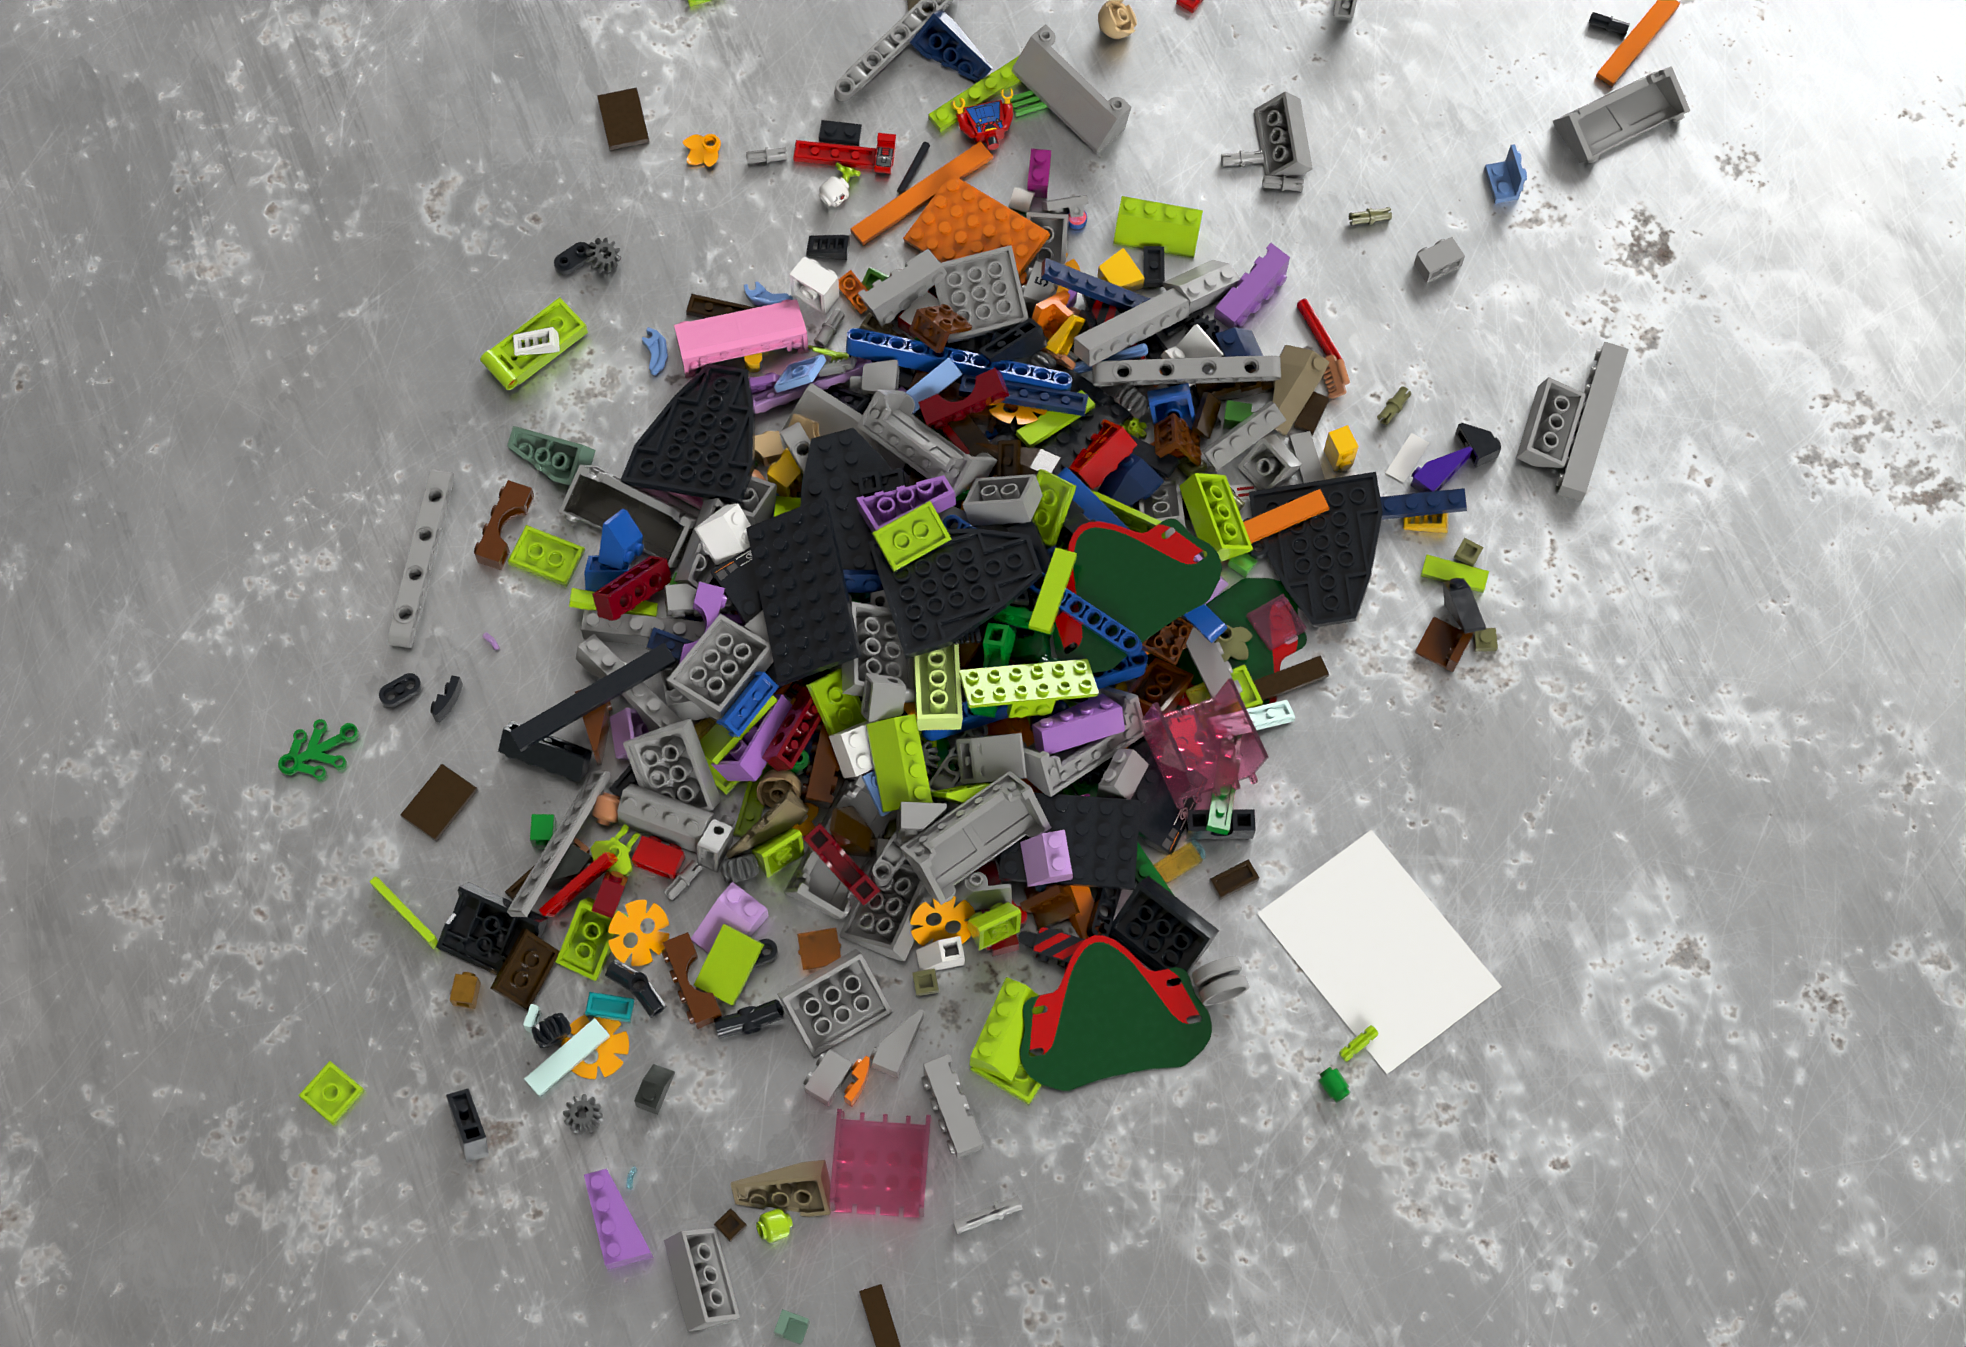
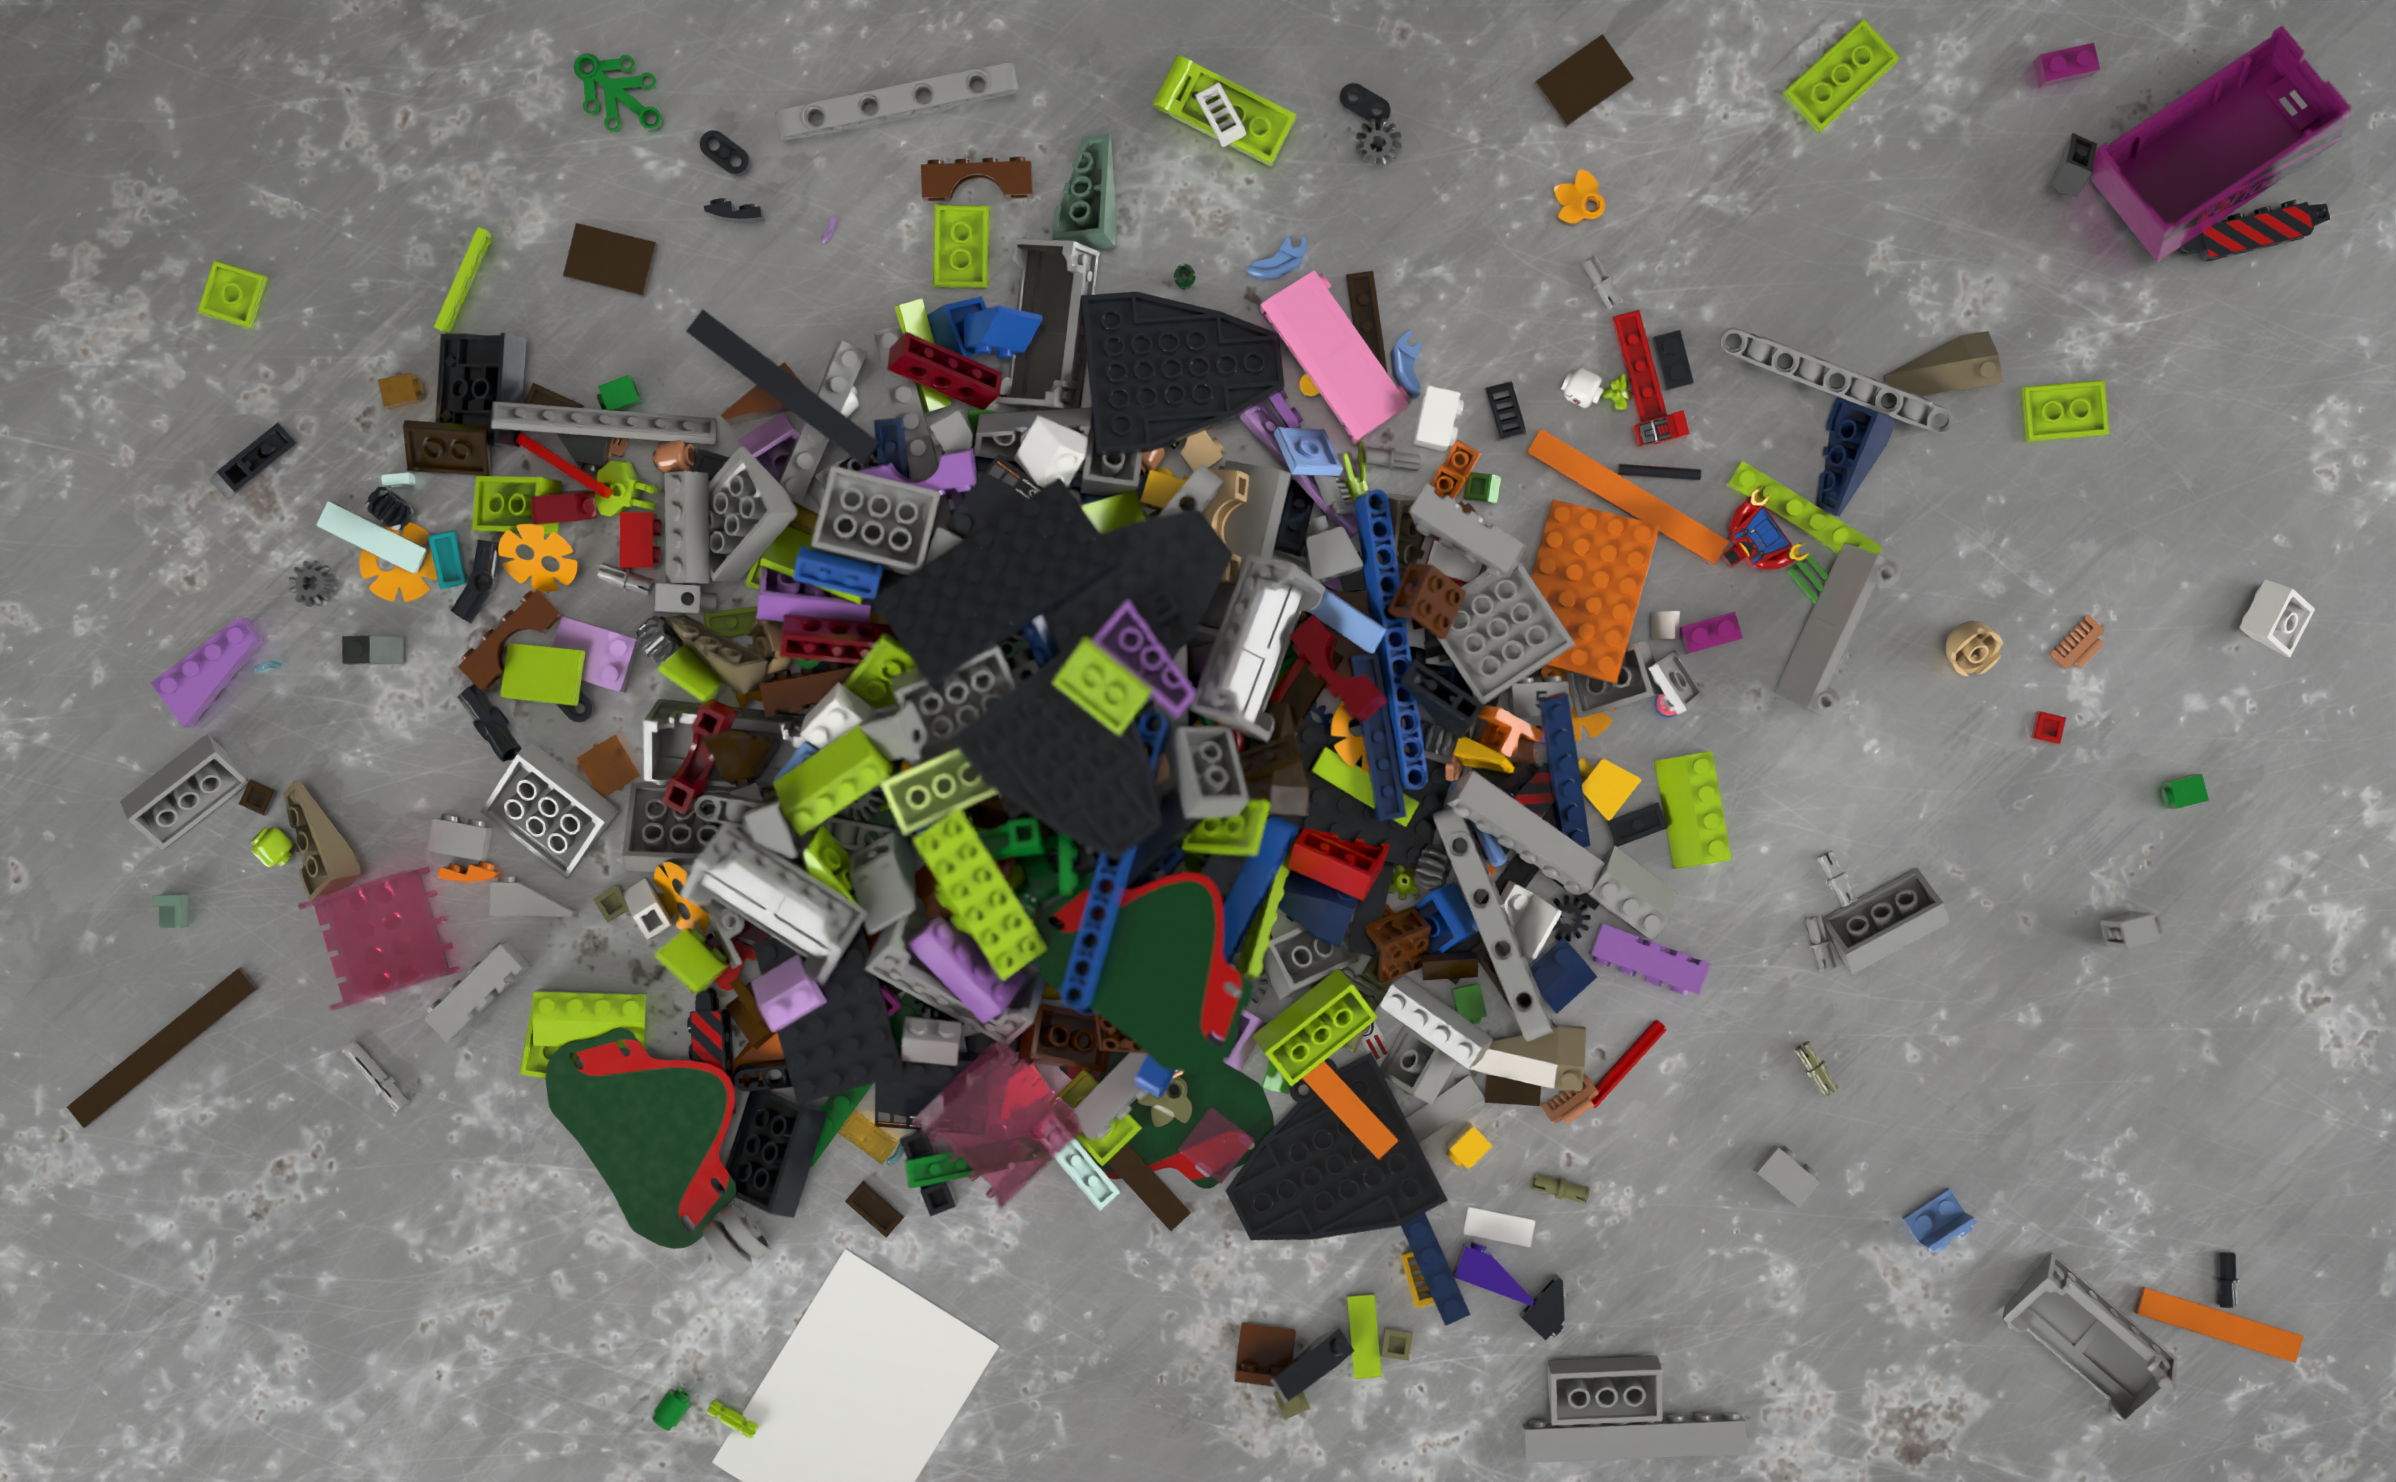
camera: 70 degrees right, 20 degrees up
black brick [498,721,593,782] -> none
lime tile [1029,548,1077,634] -> none
none -> dark green pin [1174,264,1195,290]

